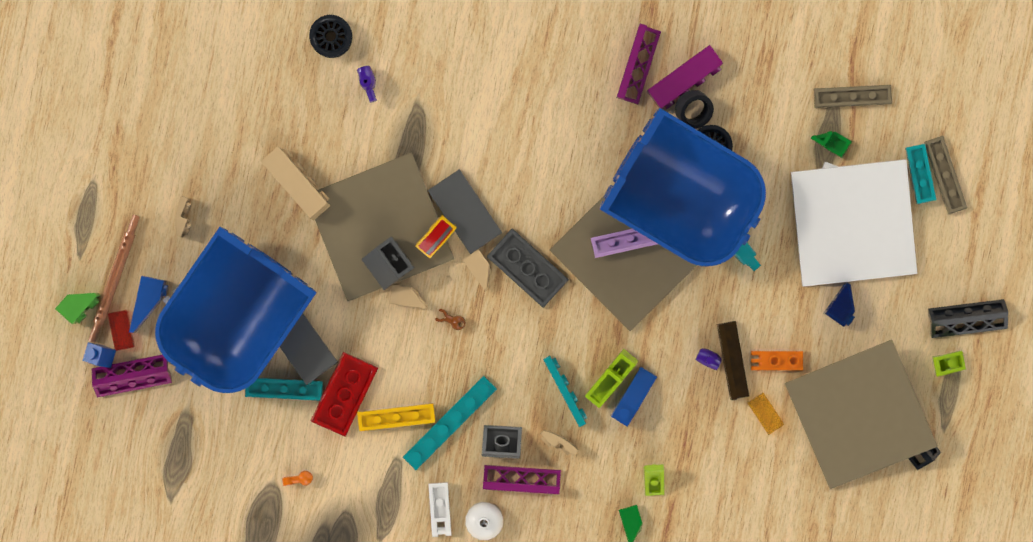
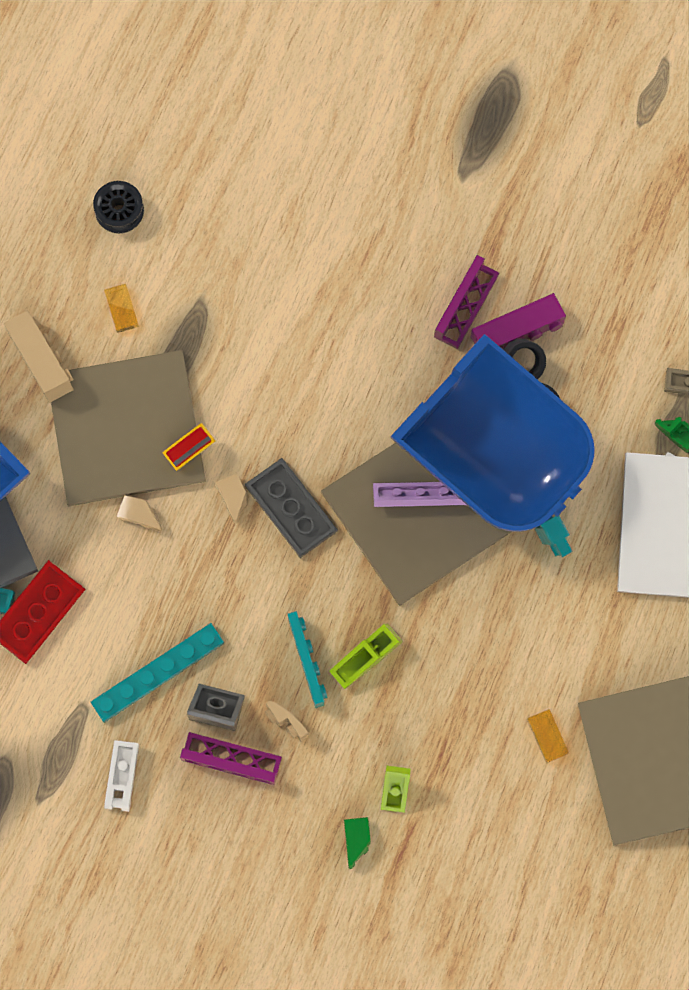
camera: 10 degrees right, 15 degrees down
dark purple piece [357,66,377,103] -> none
yellow plate [357,403,436,431] -> none
dark grey slope [361,236,415,290] -> none
dark grey tile [428,169,502,254] -> none
dark orange arm [435,309,466,330] -> none
white cylinder [465,502,503,540] -> none
blue slope [610,367,657,427] -> none
dark purple piece [695,348,722,370] -> none
dark brown fence [716,321,749,400] -> none
orange hinge [751,351,803,370] -> none
clear blue slope [823,282,855,327] -> none
none -> clear yellow tile [104,284,139,333]

